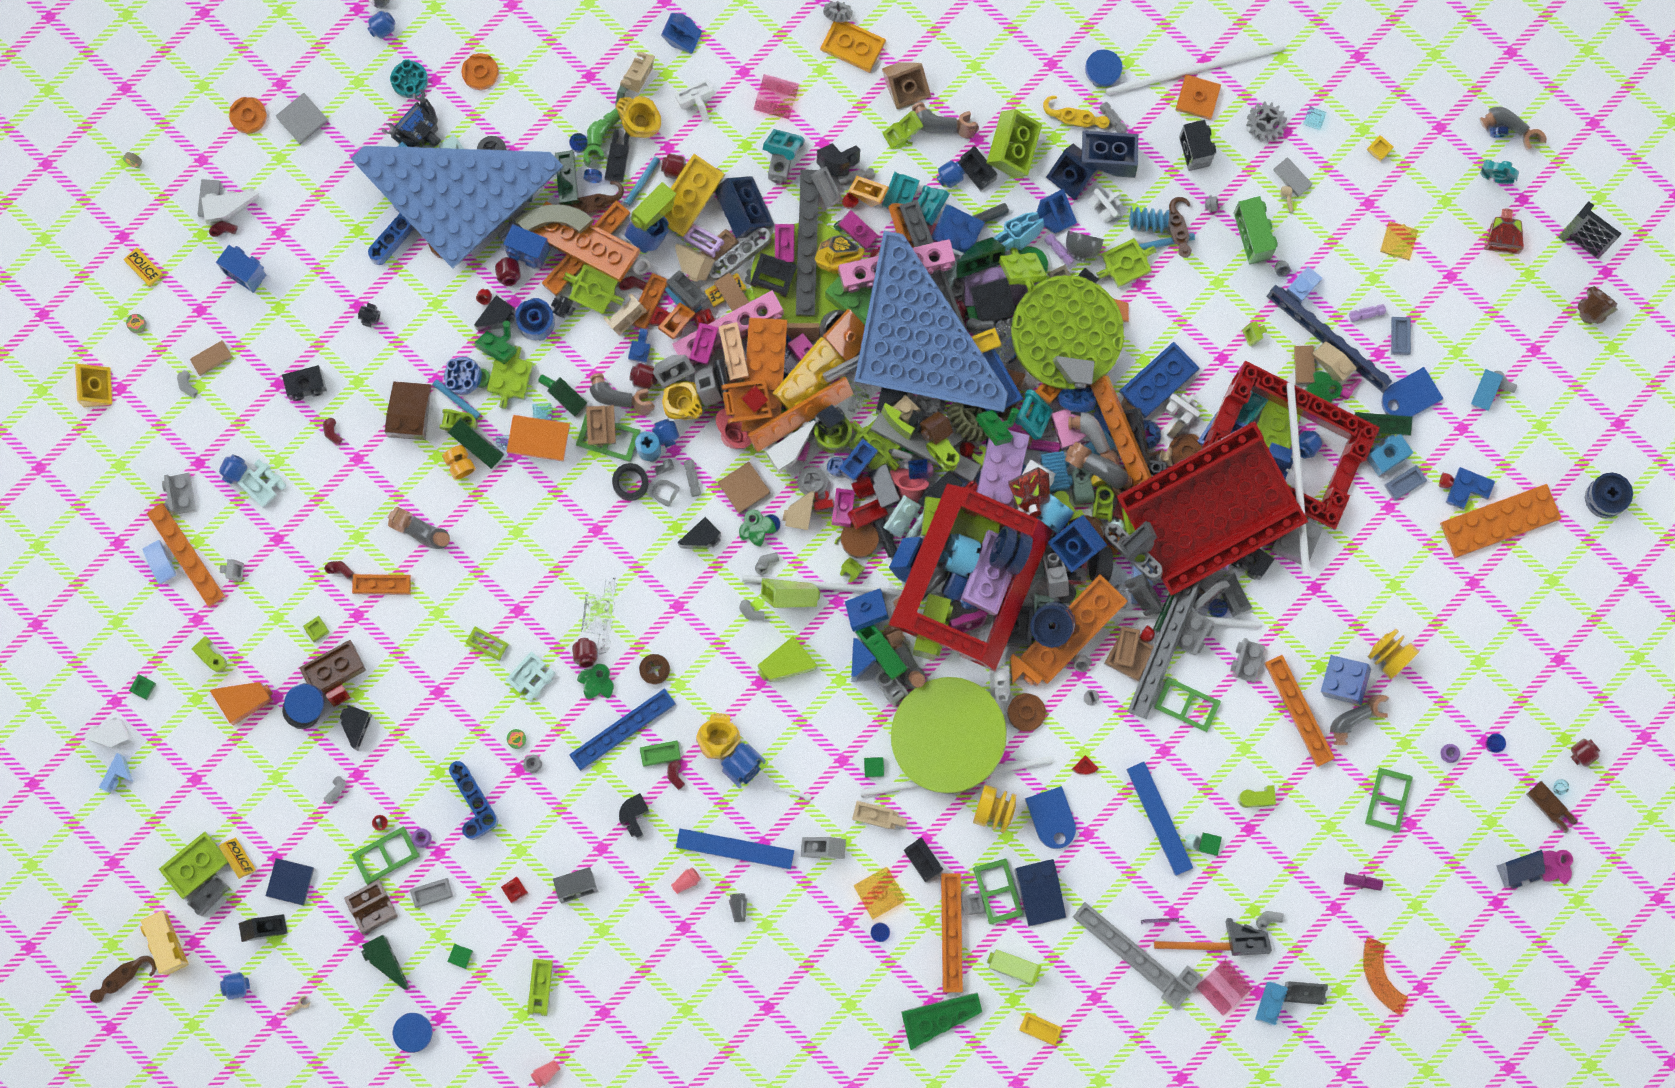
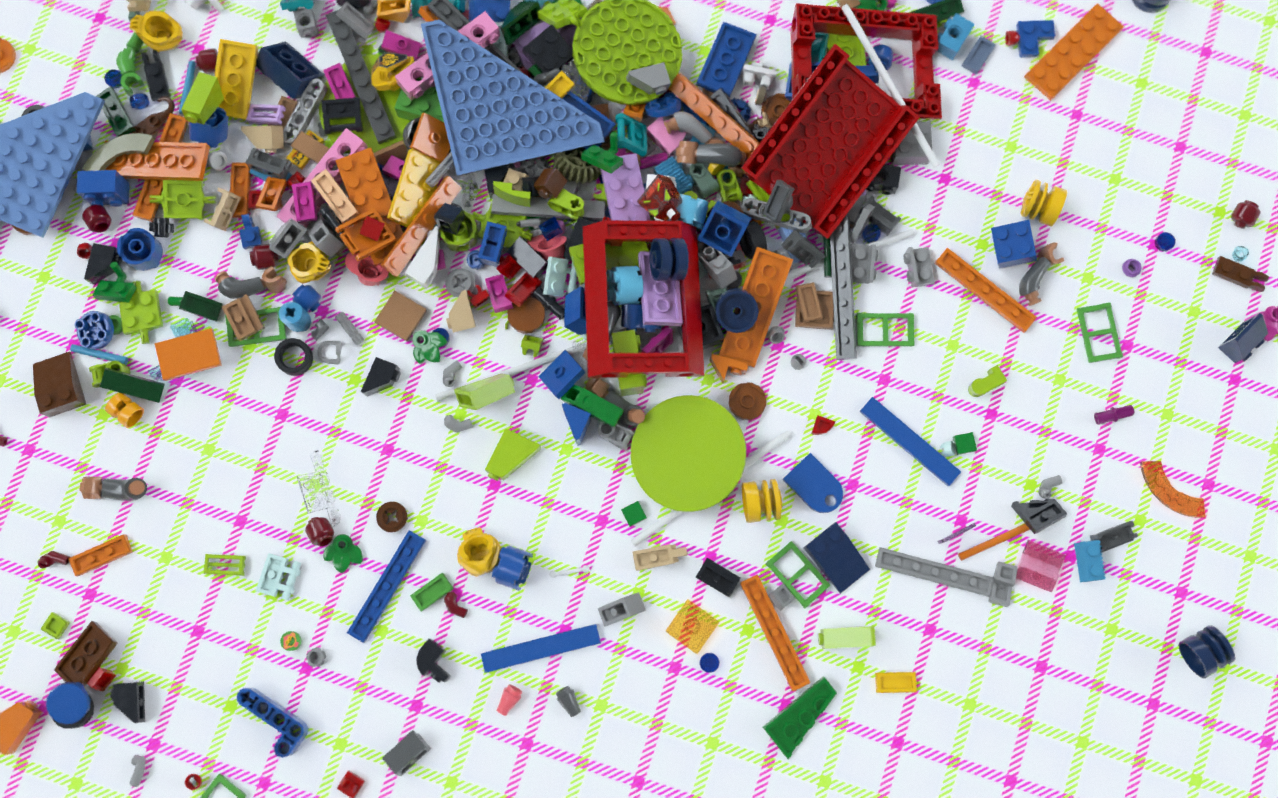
camera: 25 degrees left, 0 degrees up
medium lavender plate [412,828,432,848] -> none
dark red arm [618,276,647,291] -> none
red hinge [960,442,976,457] -> none
white hips [989,666,1010,702] -> none
red hinge [1139,625,1155,642] -> none

